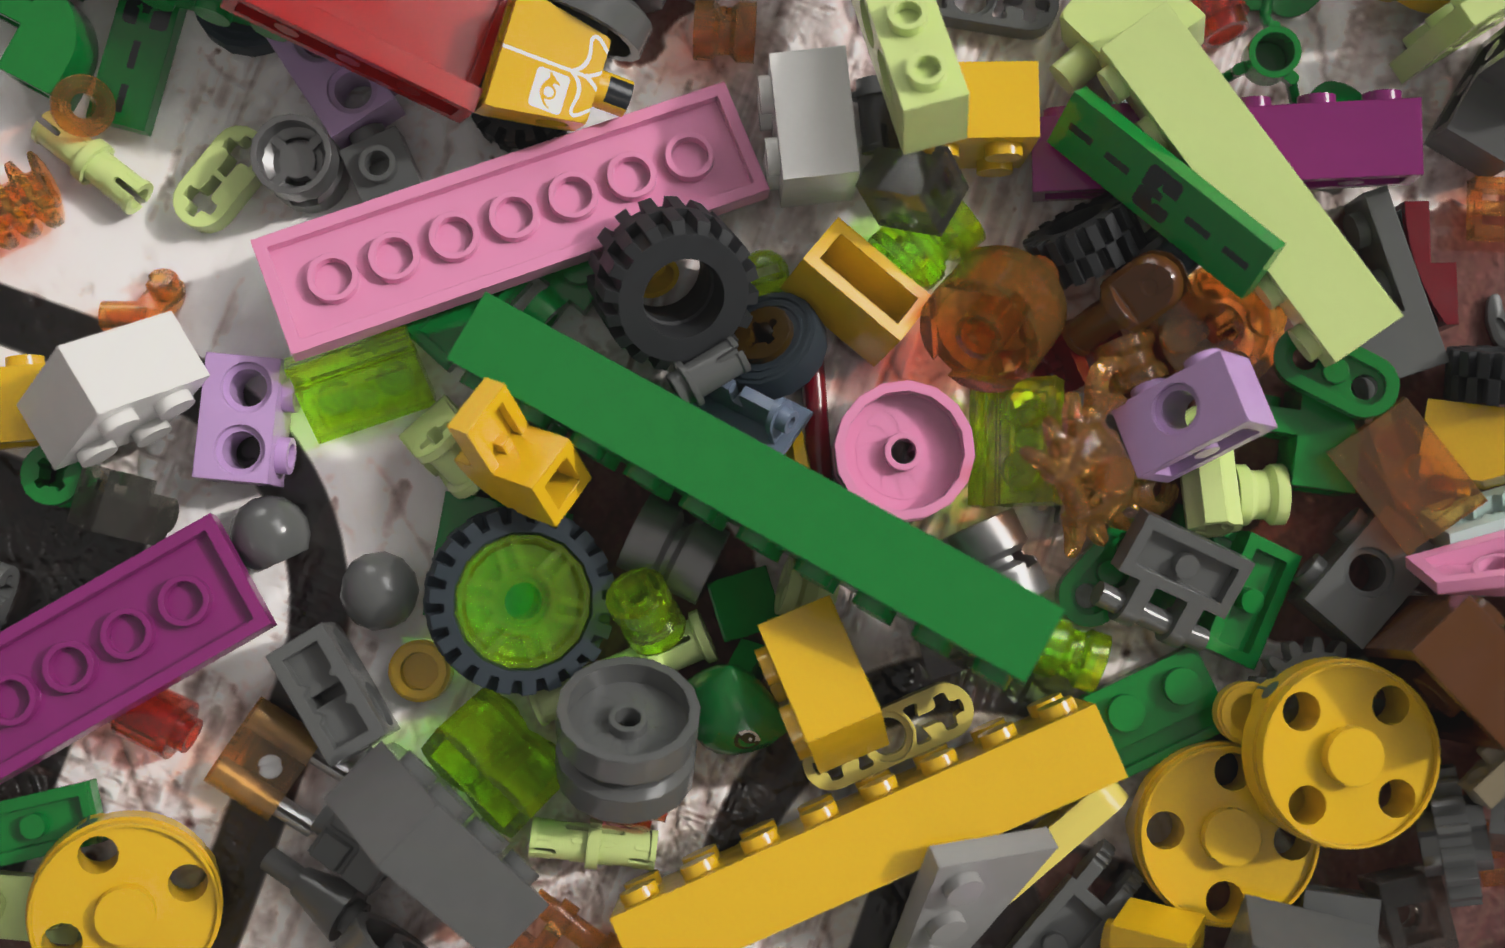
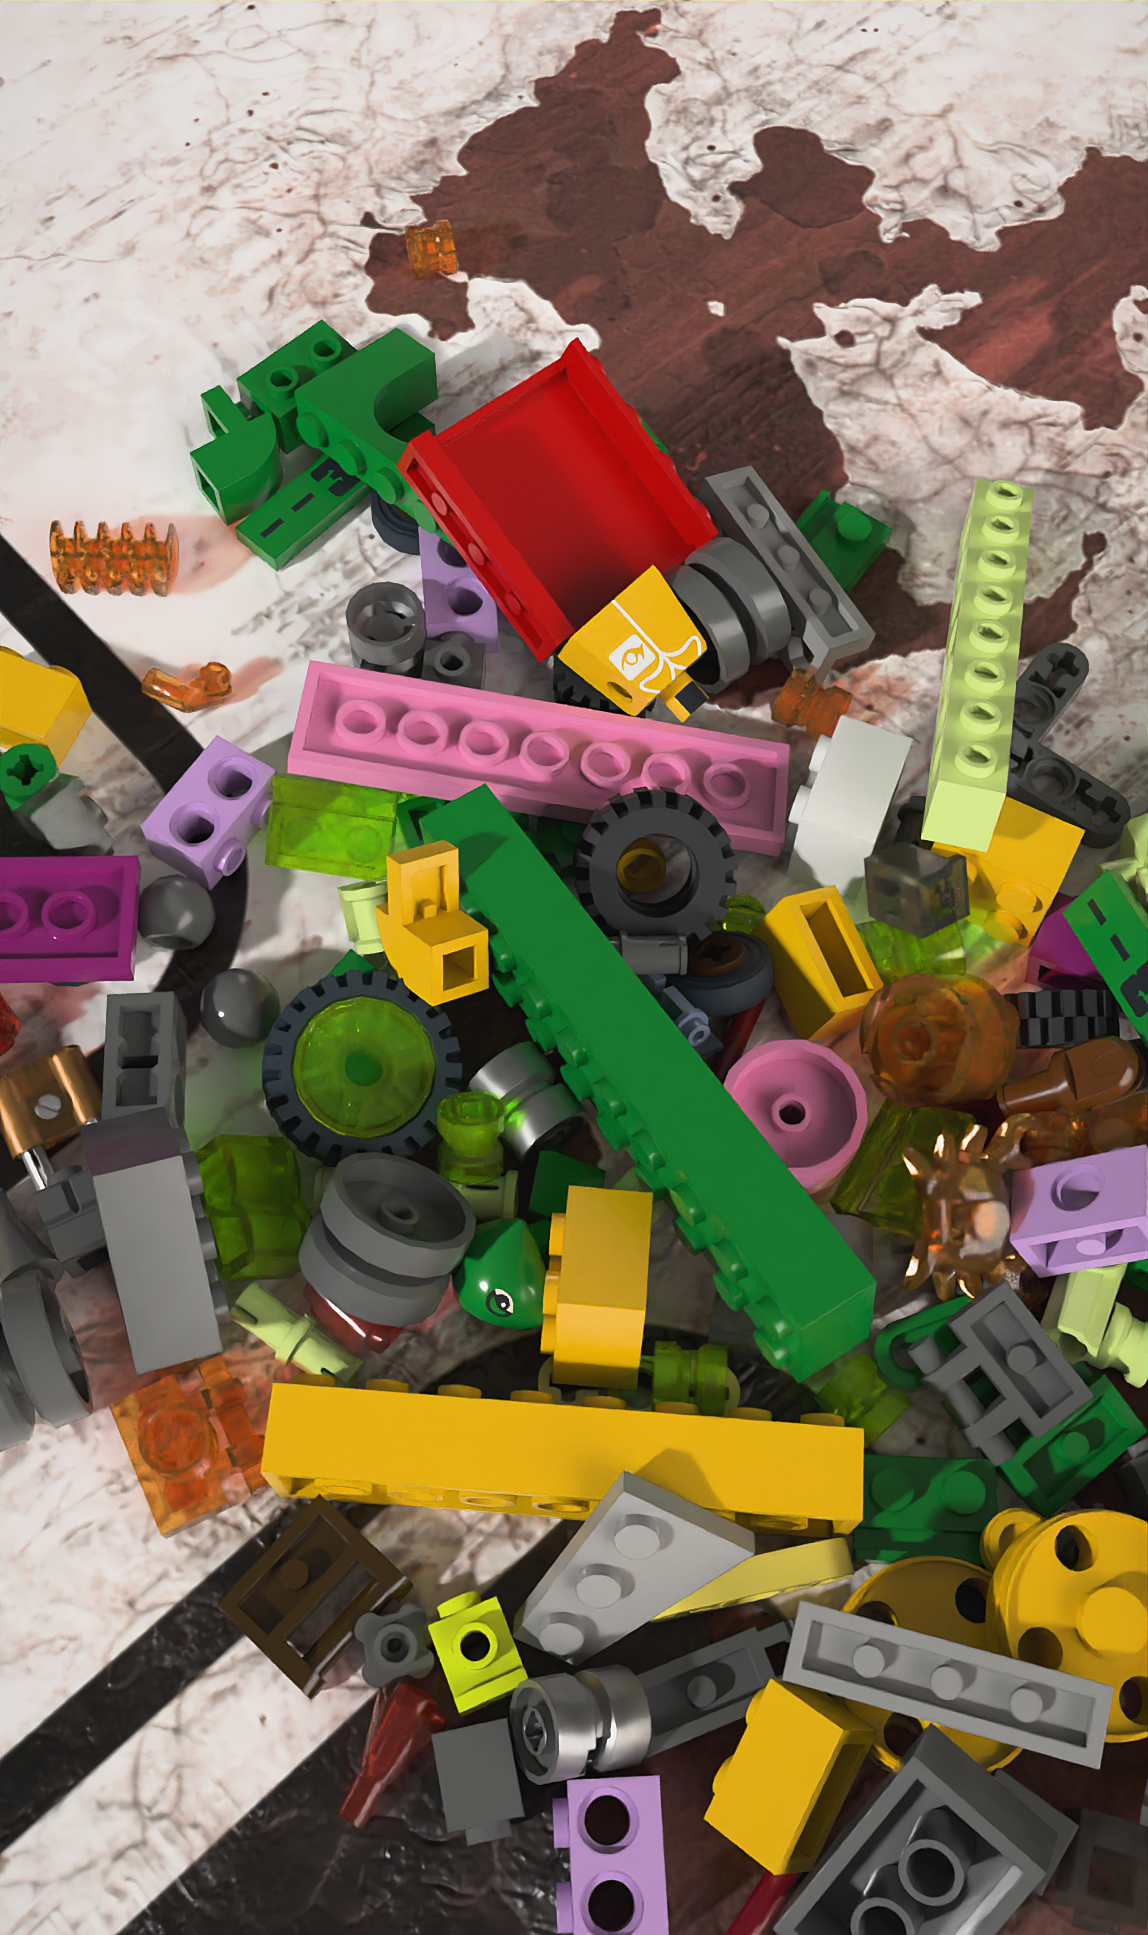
camera: 30 degrees right, 20 degrees down
white brick [16,311,210,470] -> none
yellowish green pin [30,109,154,215] -> none
clear orange plate [49,74,116,137] -> none
yellowish green beam [173,125,262,233] -> none
yellow tile [388,639,454,702] -> none
none -> clear neon green wheel [651,1340,727,1417]
none -> light grey fence [782,1600,1114,1770]

